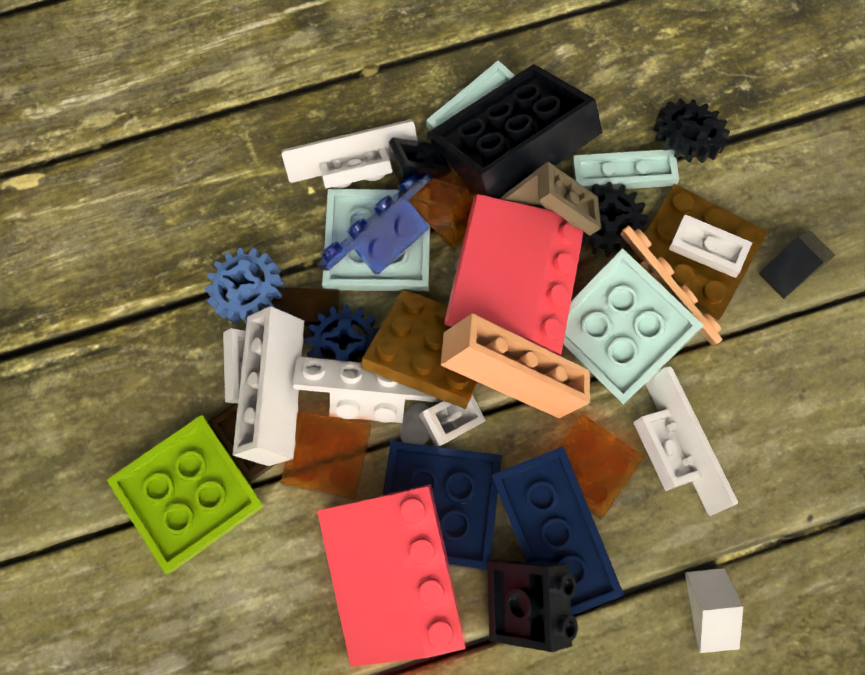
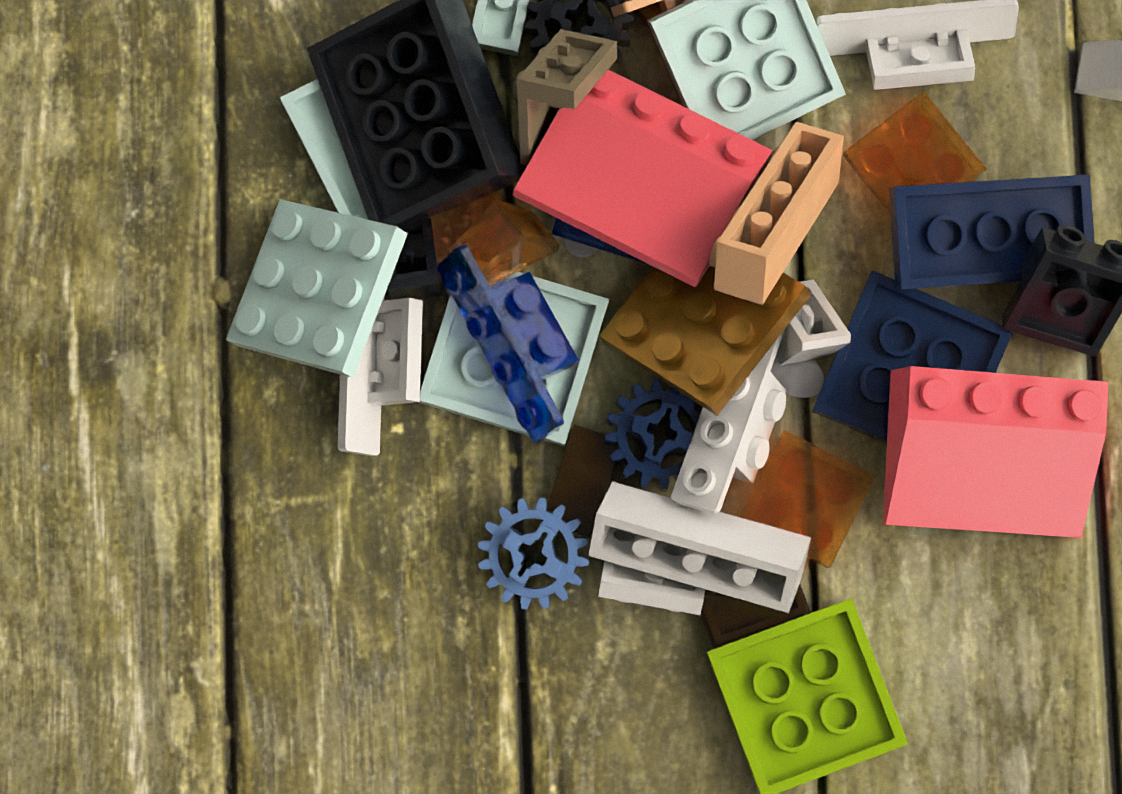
camera: 80 degrees left, 10 degrees up
none -> light aqua plate [226,199,408,378]

